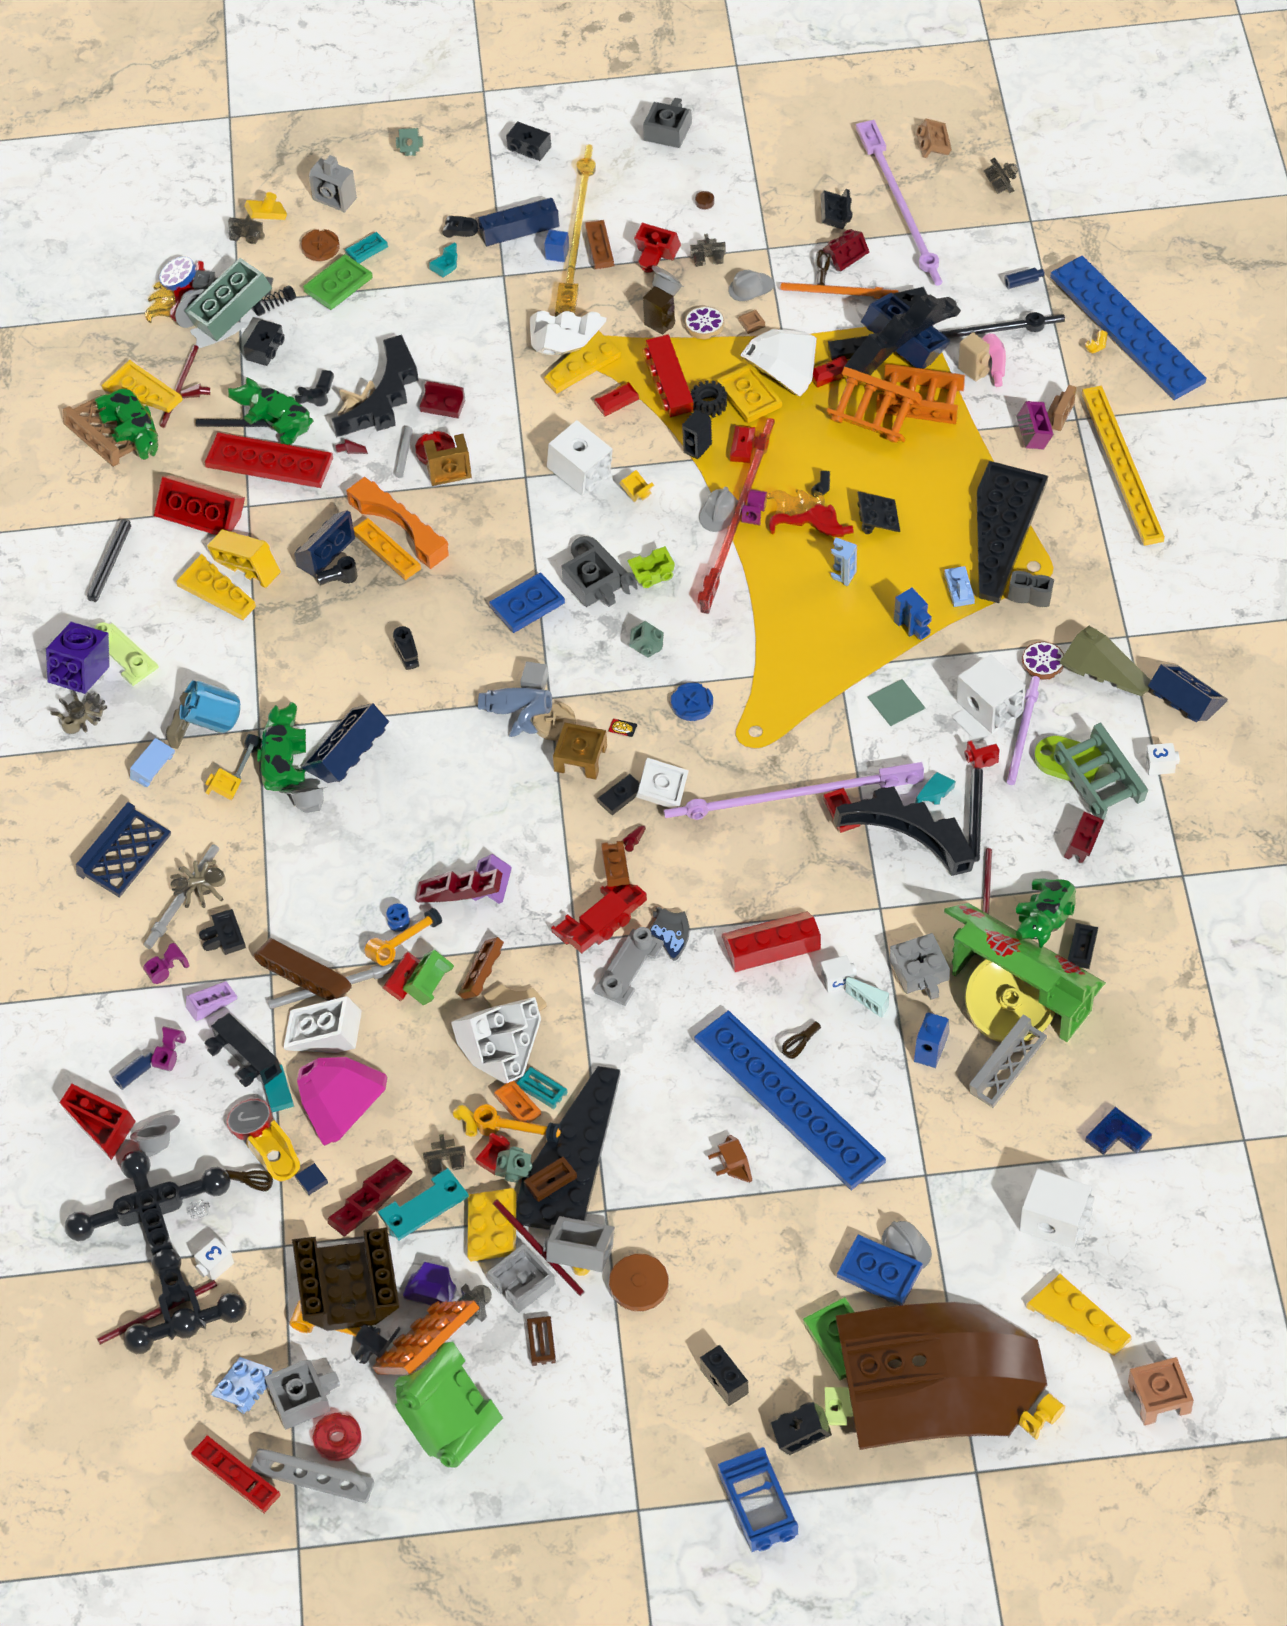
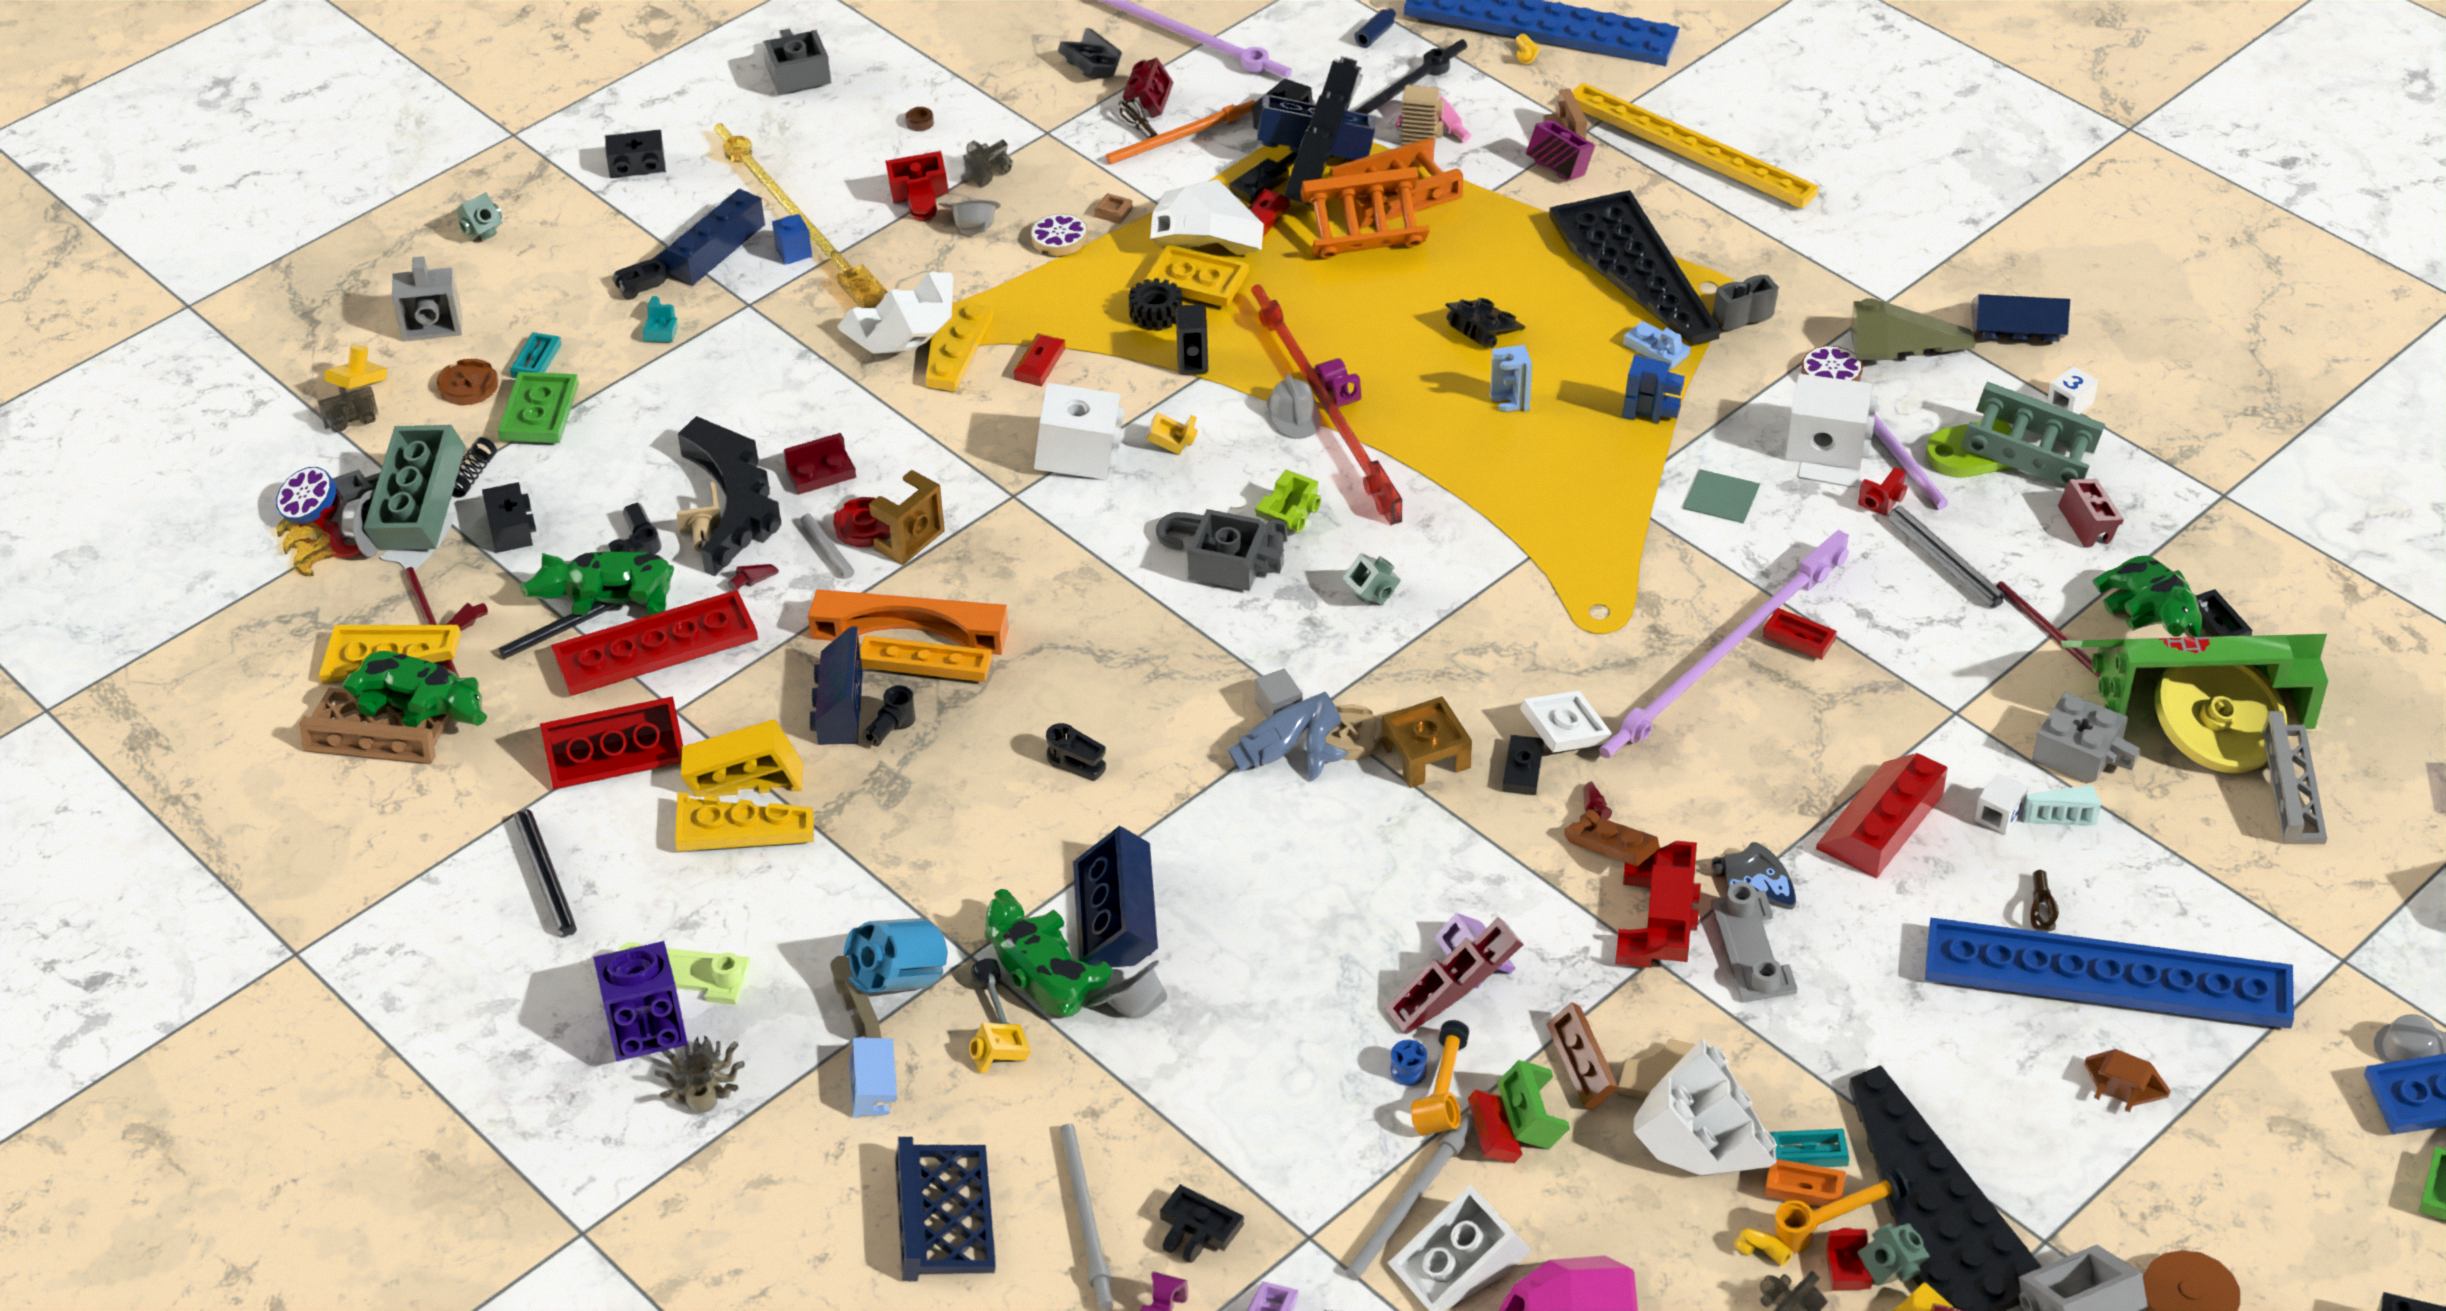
camera: 40 degrees left, 10 degrees down
animal [170,860,226,908] -> none
reddish brown beam [254,938,352,1001] -> none
blue plate [489,572,565,633] -> none
reddish brown piece [524,1156,577,1202] -> none
dark orange plate [585,220,614,270] -> none
sticker [608,719,637,737] -> none
dark brown brick [643,286,675,335] -> none
red wedge [643,334,694,418] -> none
blue tile [671,683,713,721] -> none
light grey piece [729,270,774,301] -> none
red piece [730,425,756,463] -> none
piece [767,489,854,537] -> none
black arm [811,471,830,498] -> none
black arch [834,786,975,876] -> none
blue torso [914,1013,950,1068] -> none
teal slope [915,772,956,805] -> none

